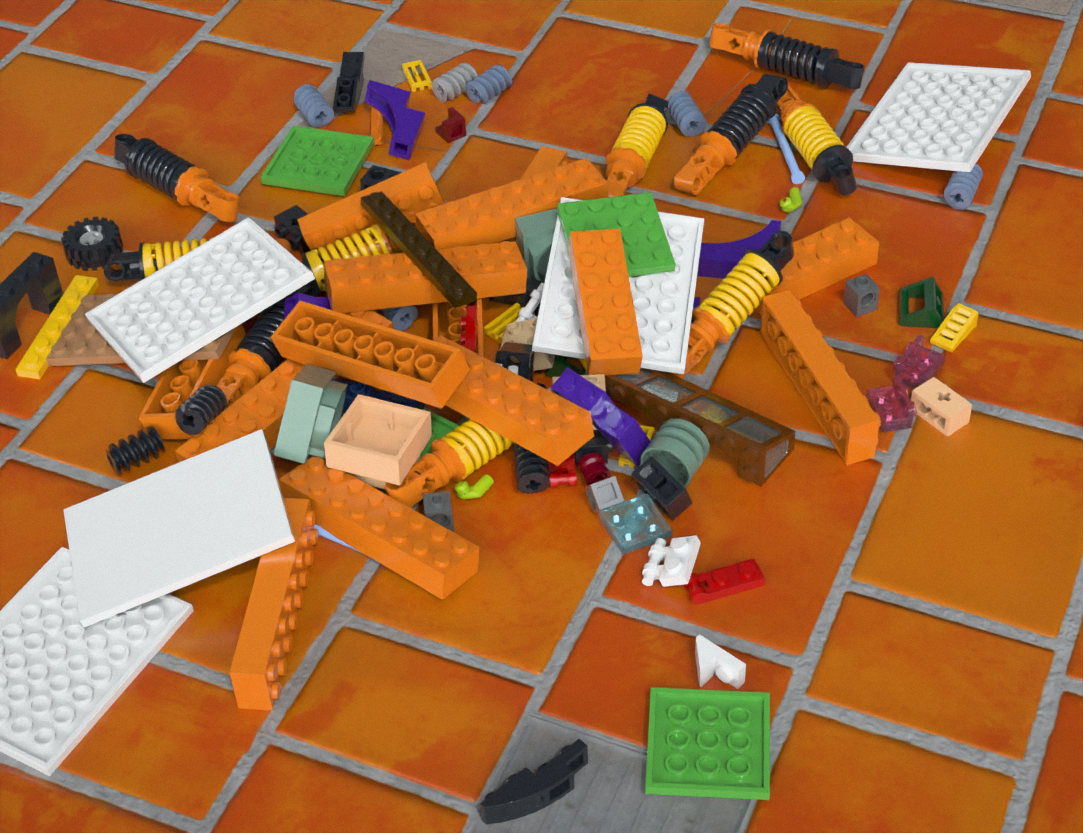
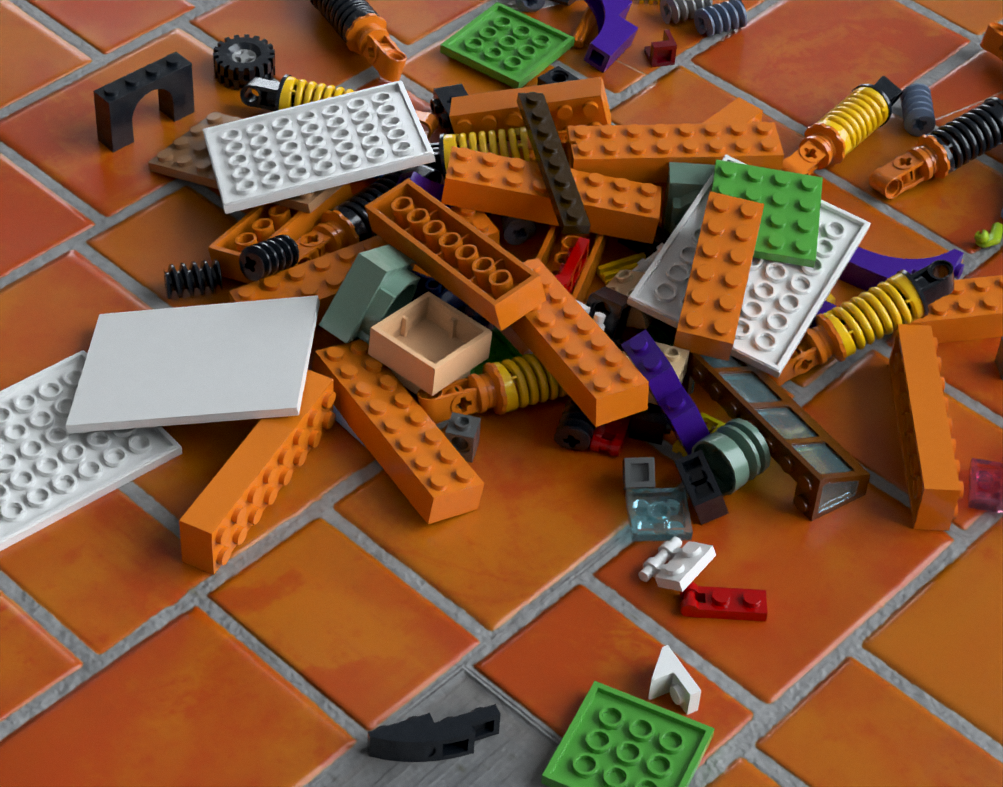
camera: 15 degrees right, 0 degrees up
yellow plate [16,275,99,379] -> none
lime arm [455,474,494,500] -> none
dark red wheel [579,452,611,486] -> none

